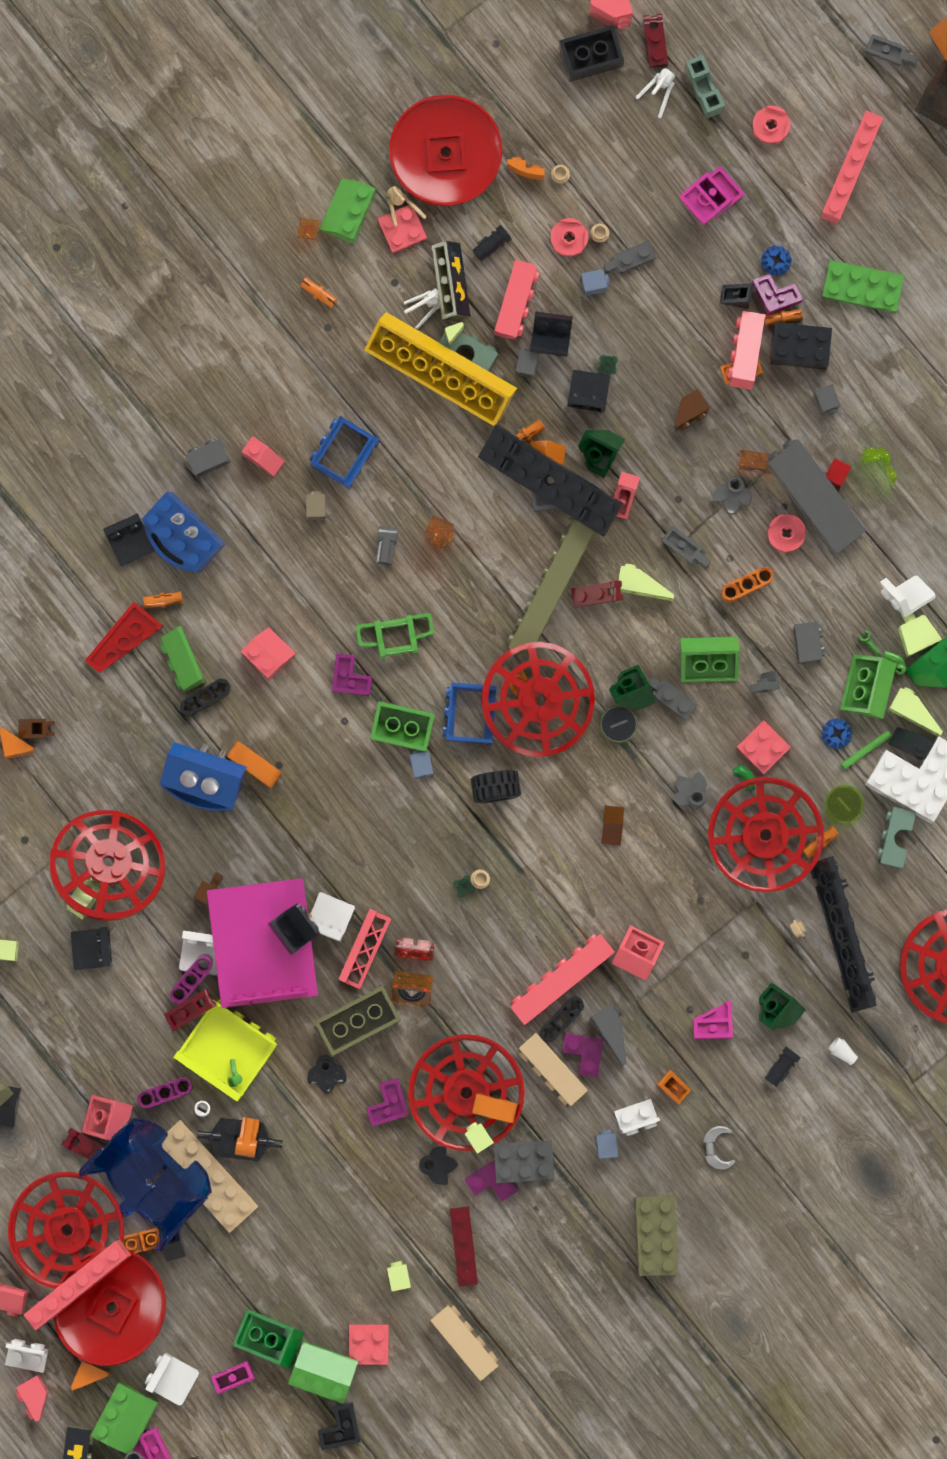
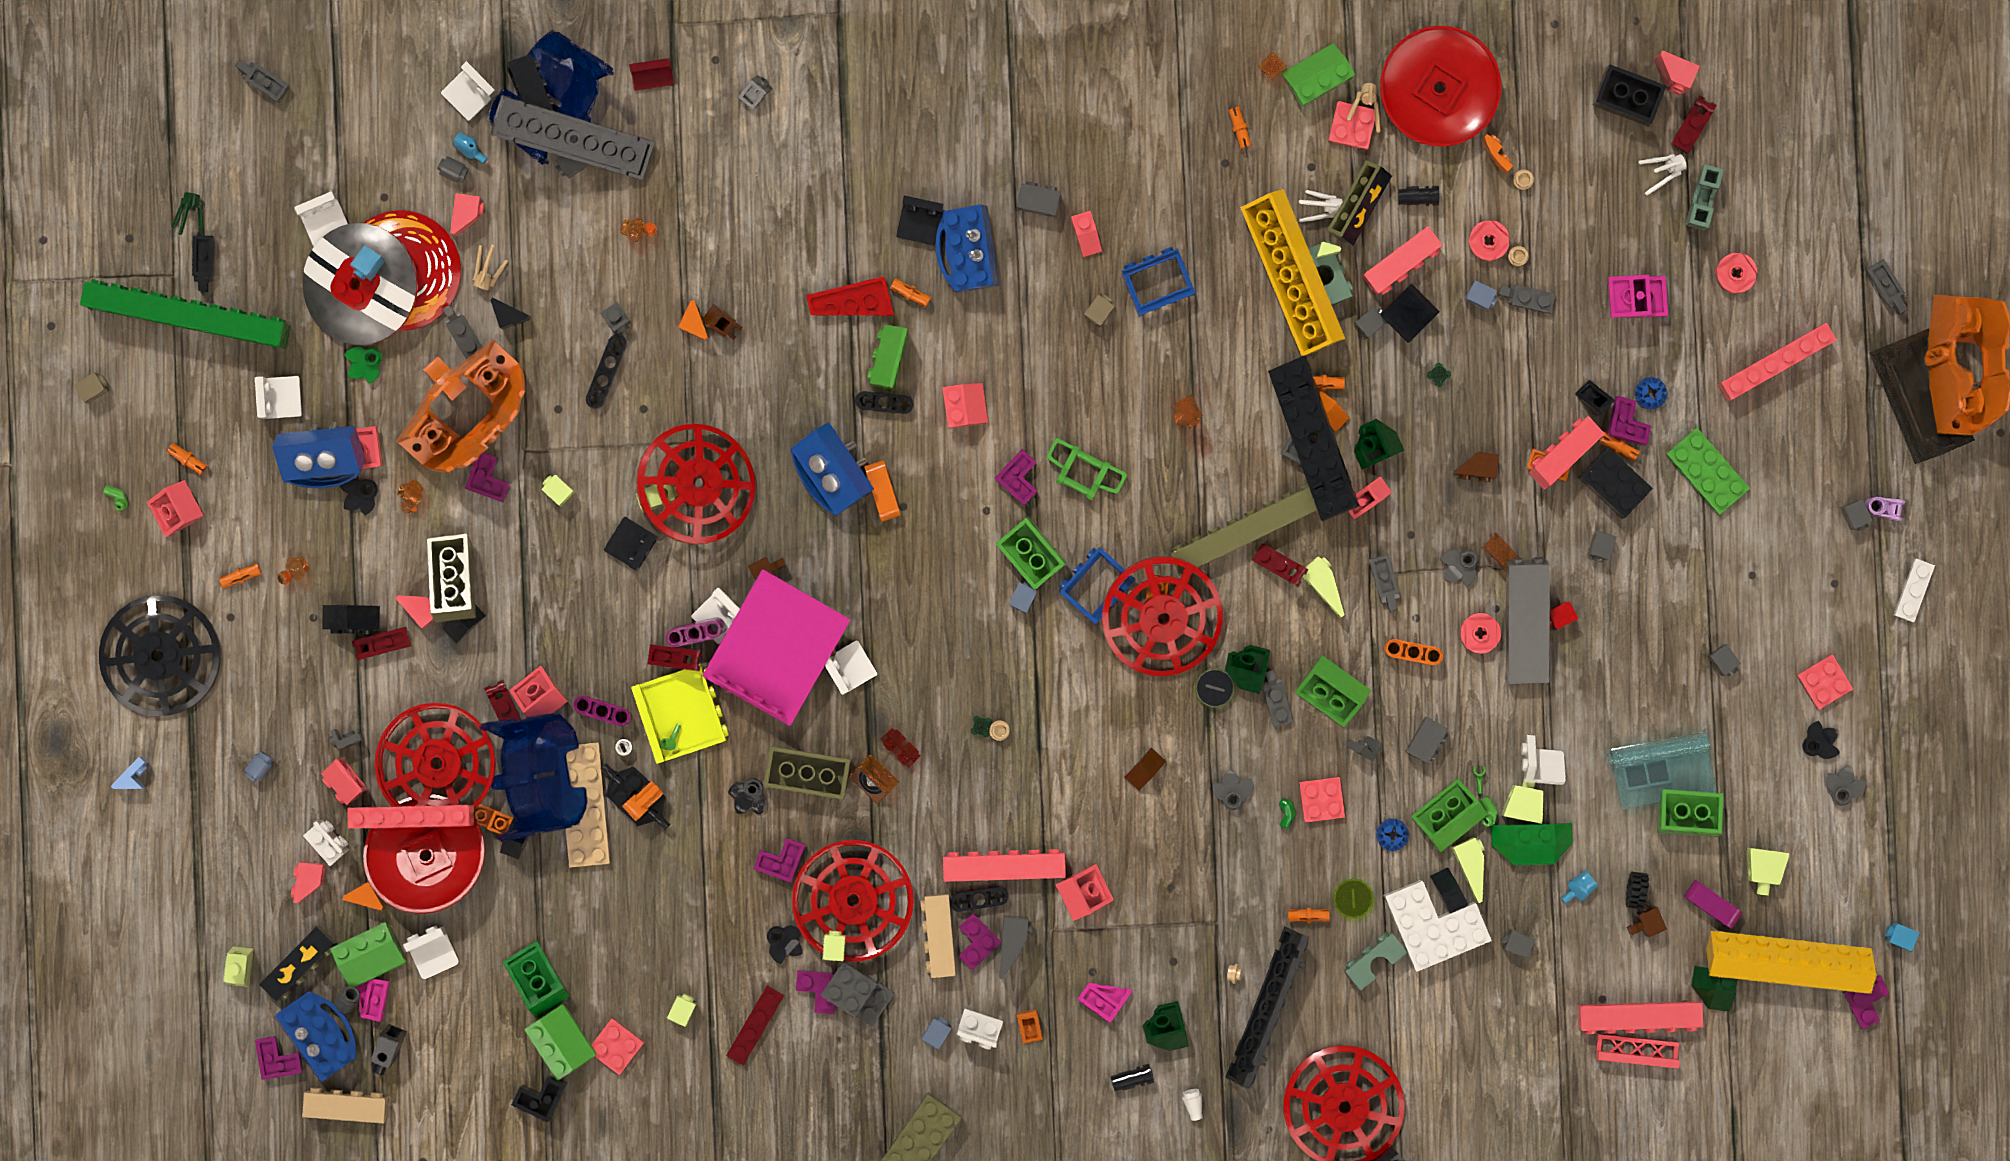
camera: 30 degrees right, 5 degrees up
dark pink brick [211,1360,255,1394] -> none
black bracket [268,903,320,955] -> none
coral fence [338,909,391,989] -> none
dark grey piece [376,526,398,565] -> none
tan brick [430,1305,499,1381] -> none
black tyre [470,770,521,804] -> none
orange slope [472,1094,517,1123] -> none
black bracket [567,370,610,413] -> none
light grey piece [703,1126,735,1170] -> none
red dish [708,777,824,892] -> none
bright green bar [841,731,892,770] -> none
clear neon green bracket [860,447,897,486] -> none

